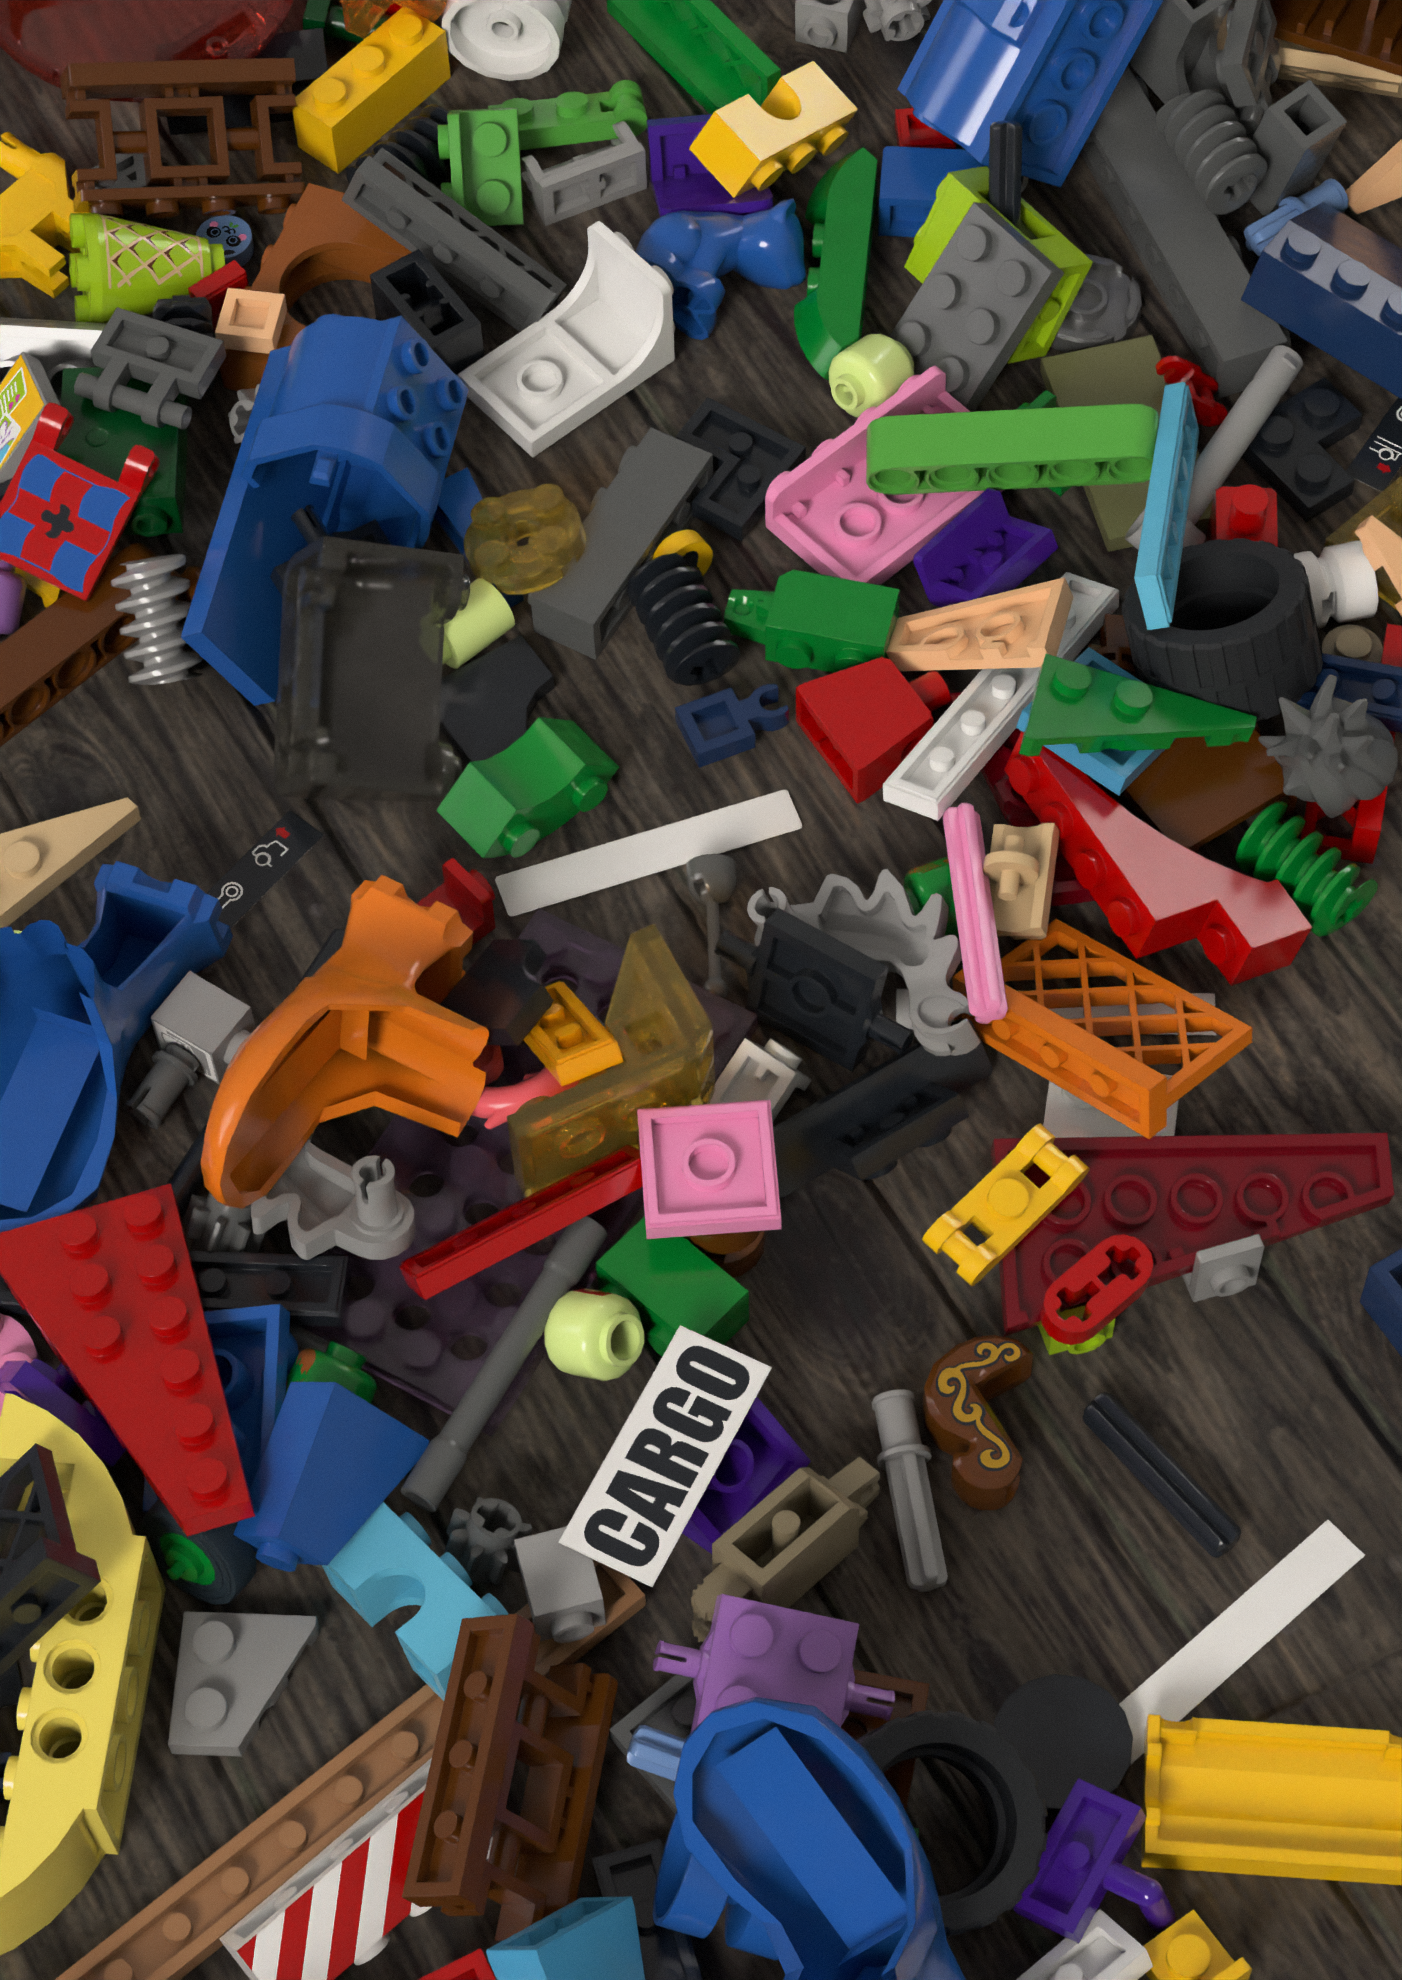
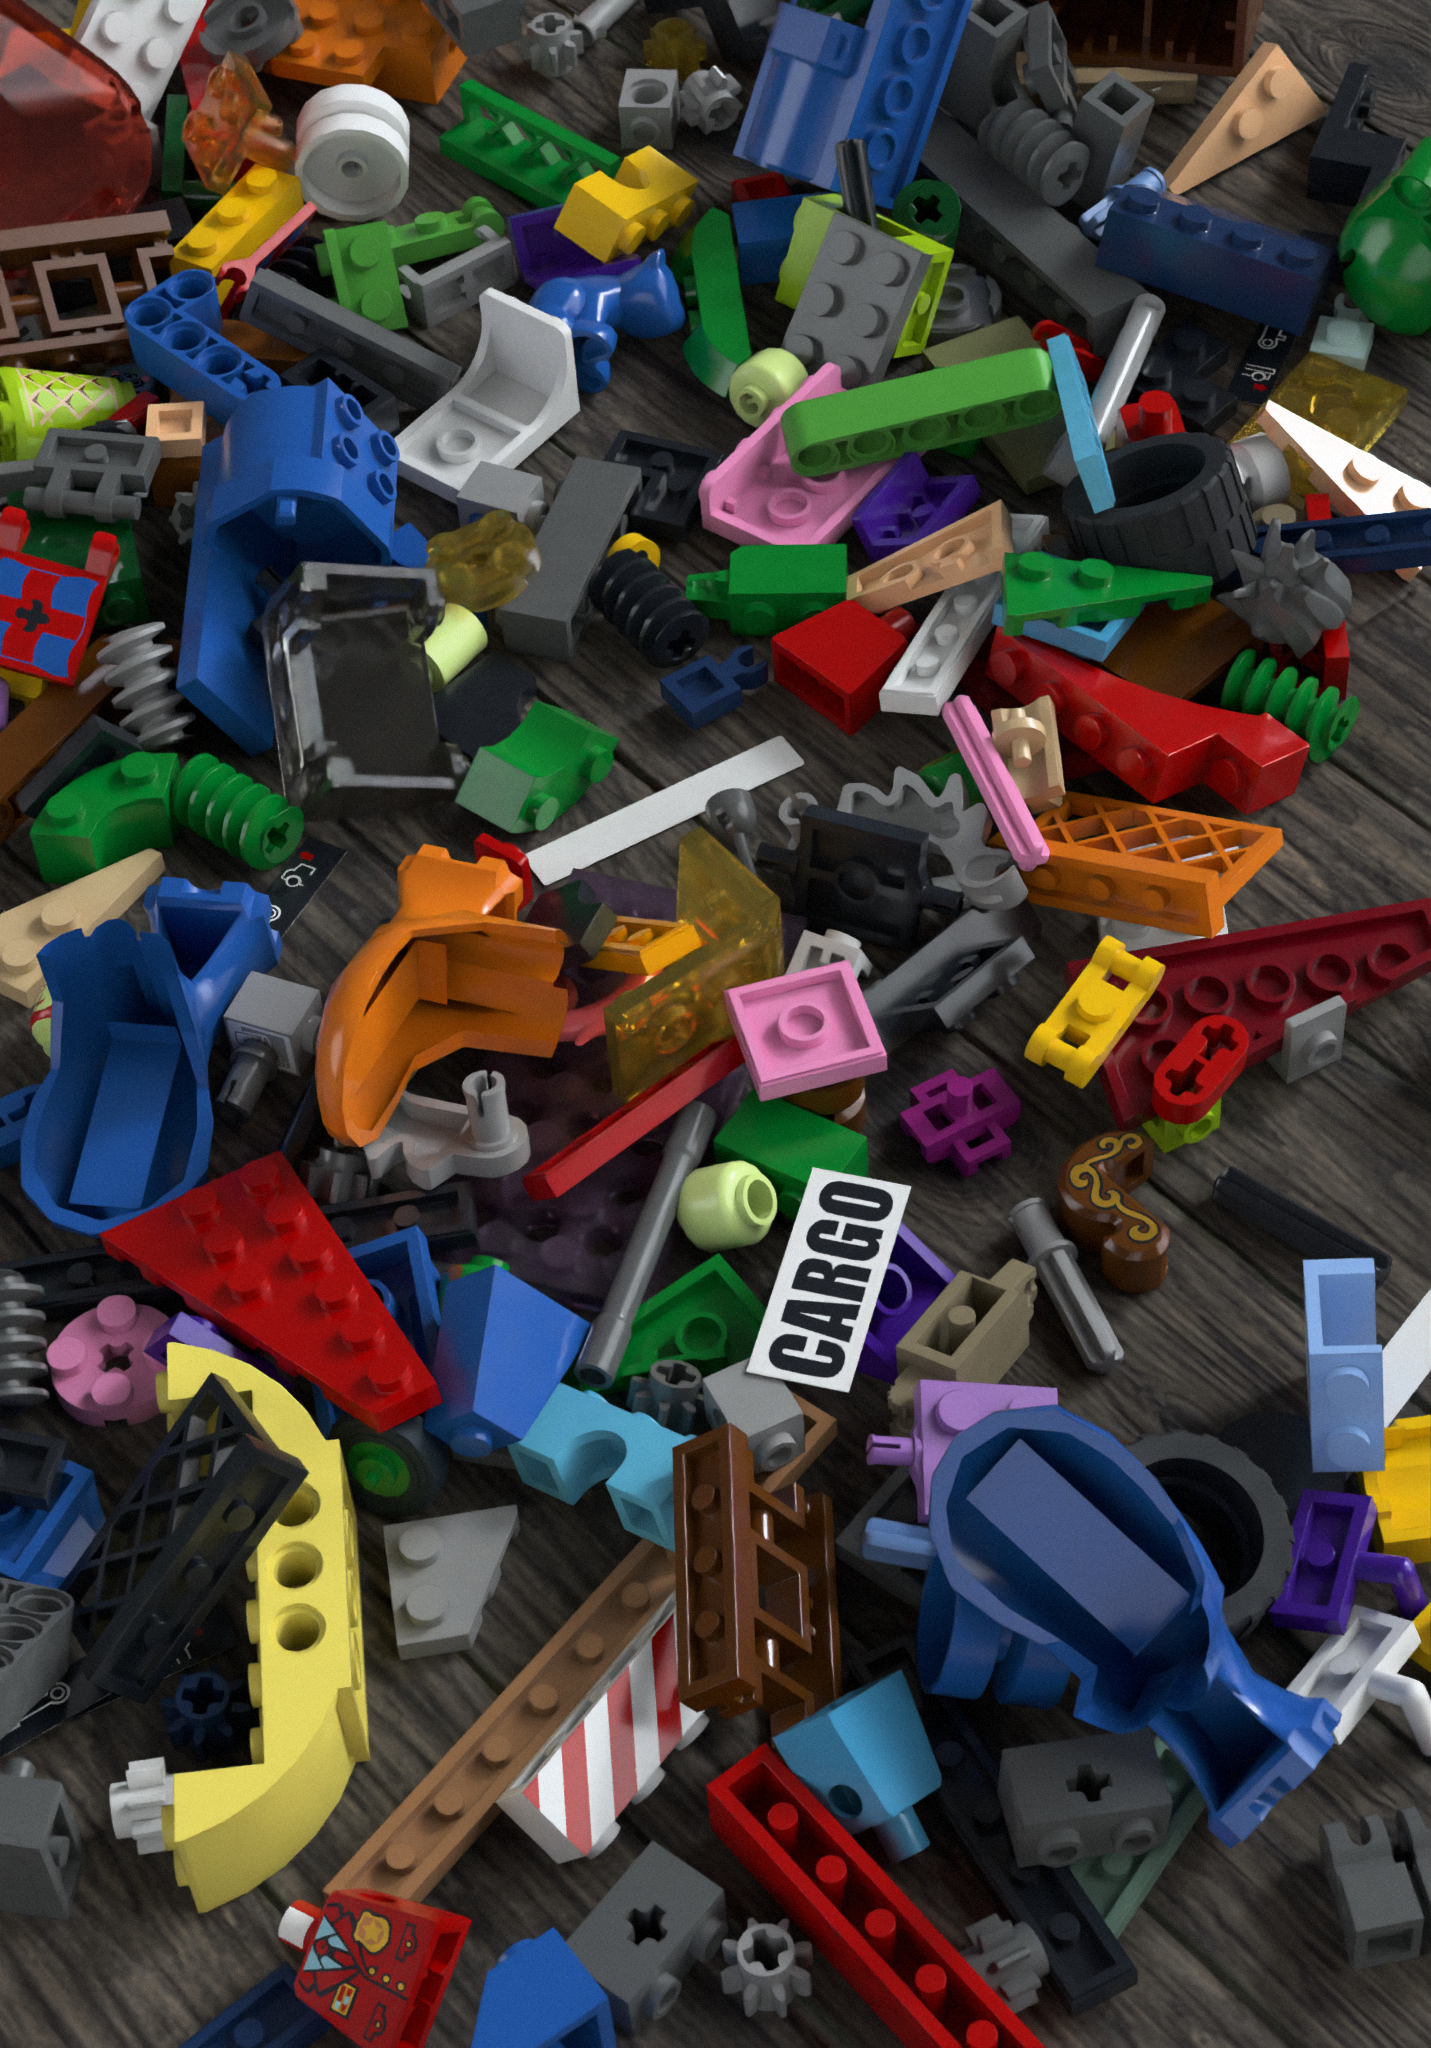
camera: 10 degrees left, 10 degrees down
none -> black plate [15,714,143,820]
none -> green brick [29,751,181,884]
none -> blue beam [124,269,281,426]
none -> green piece [170,753,304,871]
none -> flag [215,201,318,320]
none -> light grey brick [456,461,550,555]
none -> green wing [560,1253,766,1396]
none -> dark green piece [892,179,961,250]
none -> magenta piece [900,1067,1021,1178]
none -> light blue panel [1303,1258,1385,1473]

